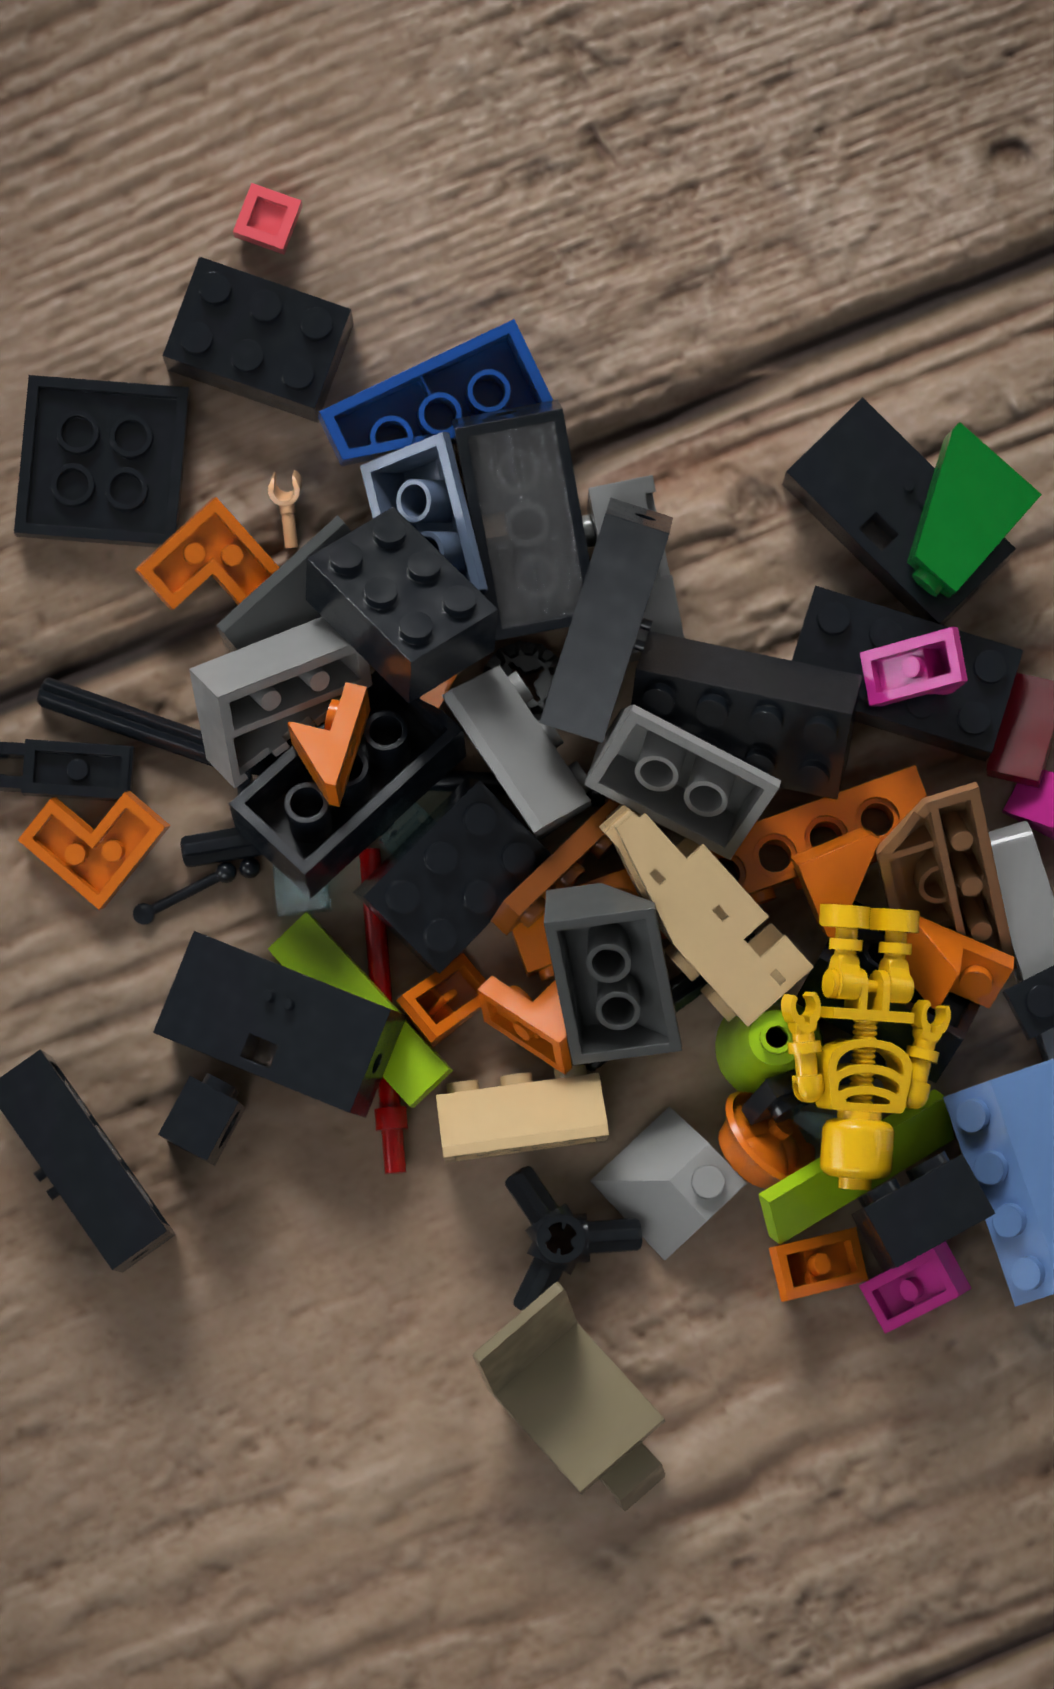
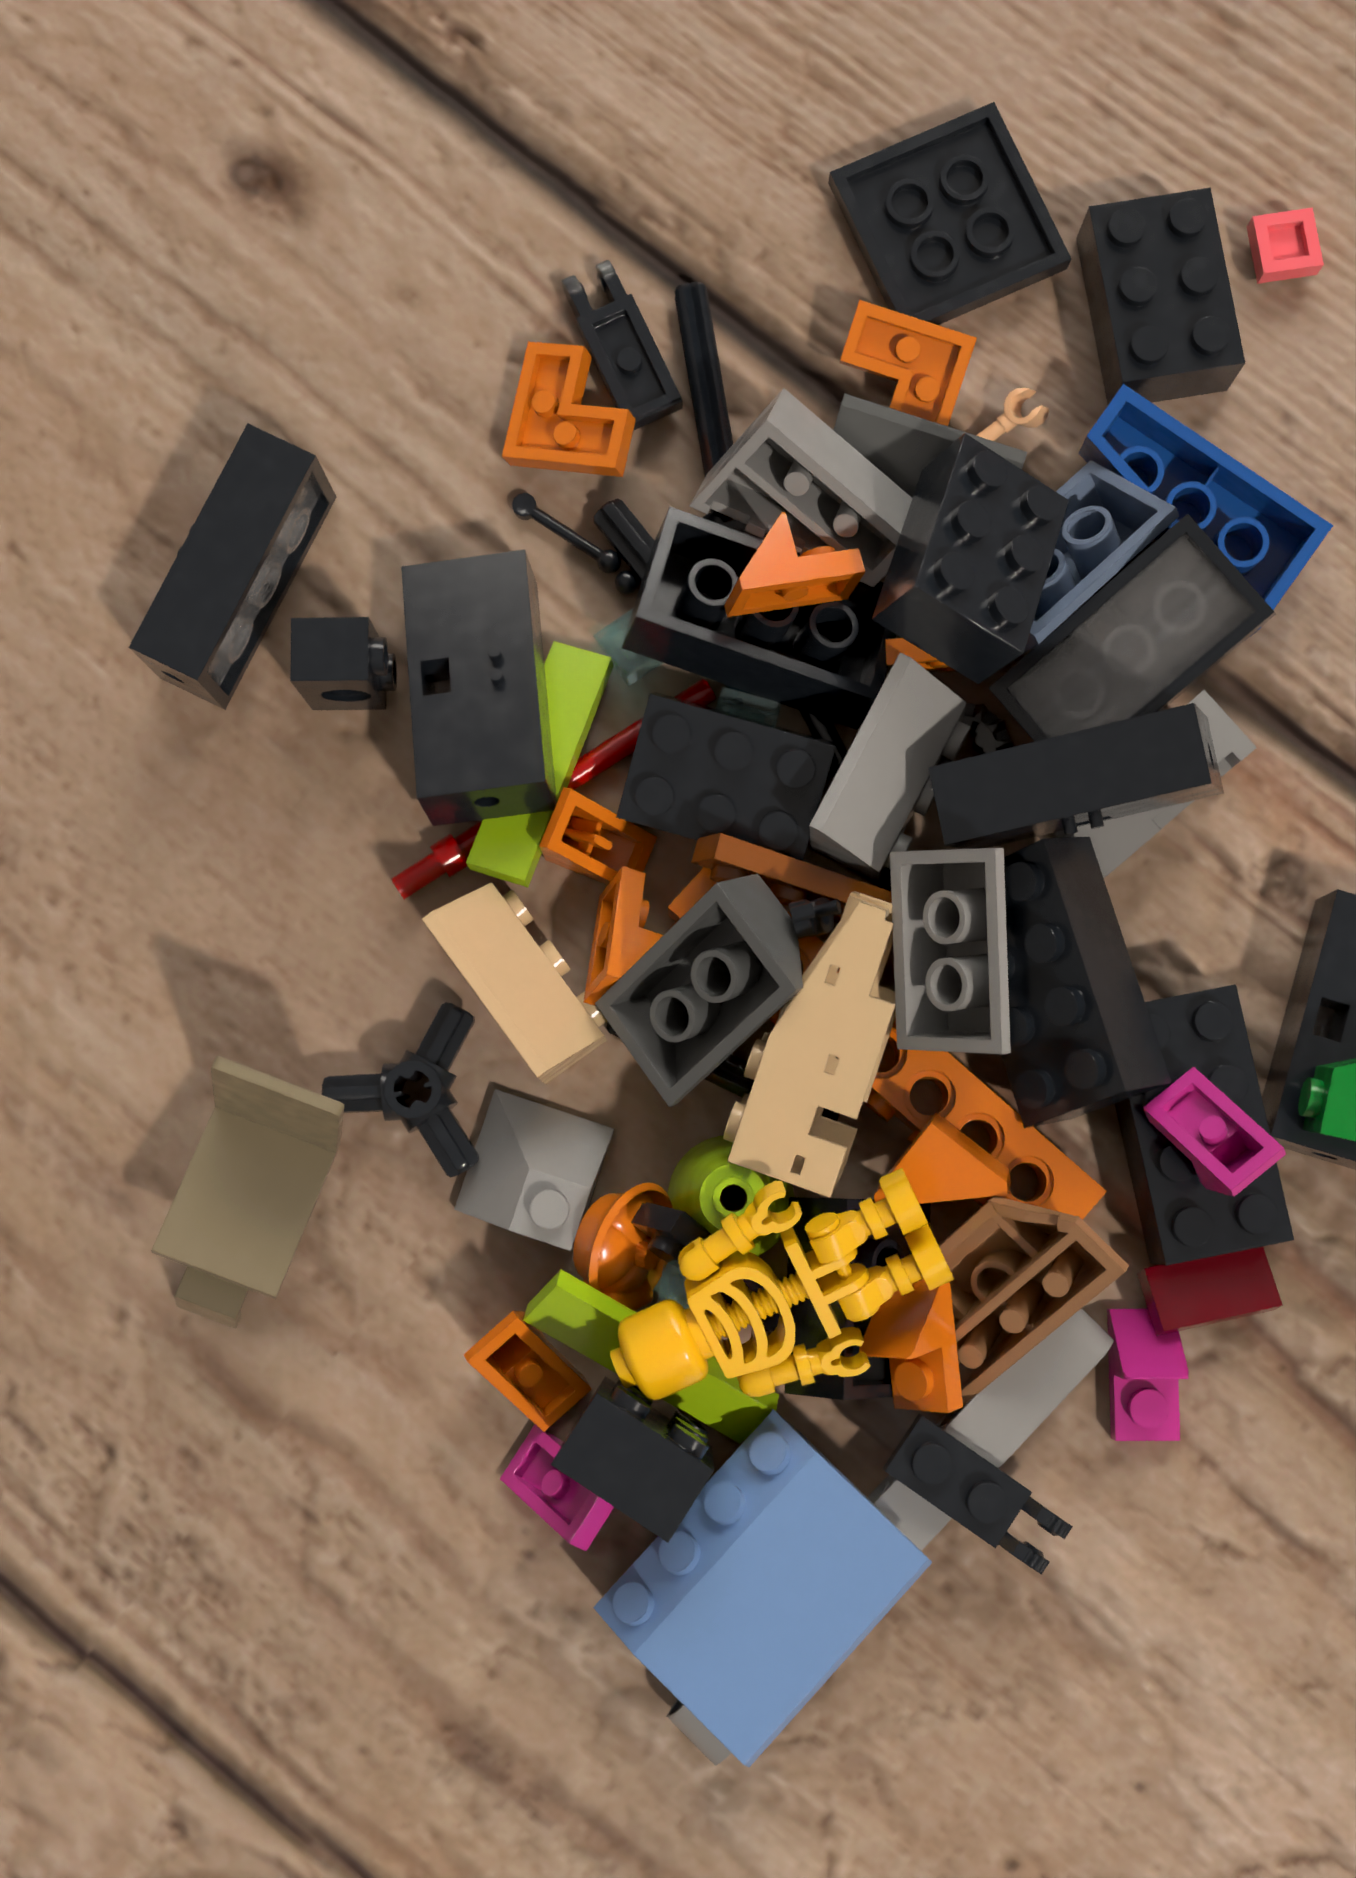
camera: 65 degrees right, 0 degrees up
none -> black piece [789,897,842,939]

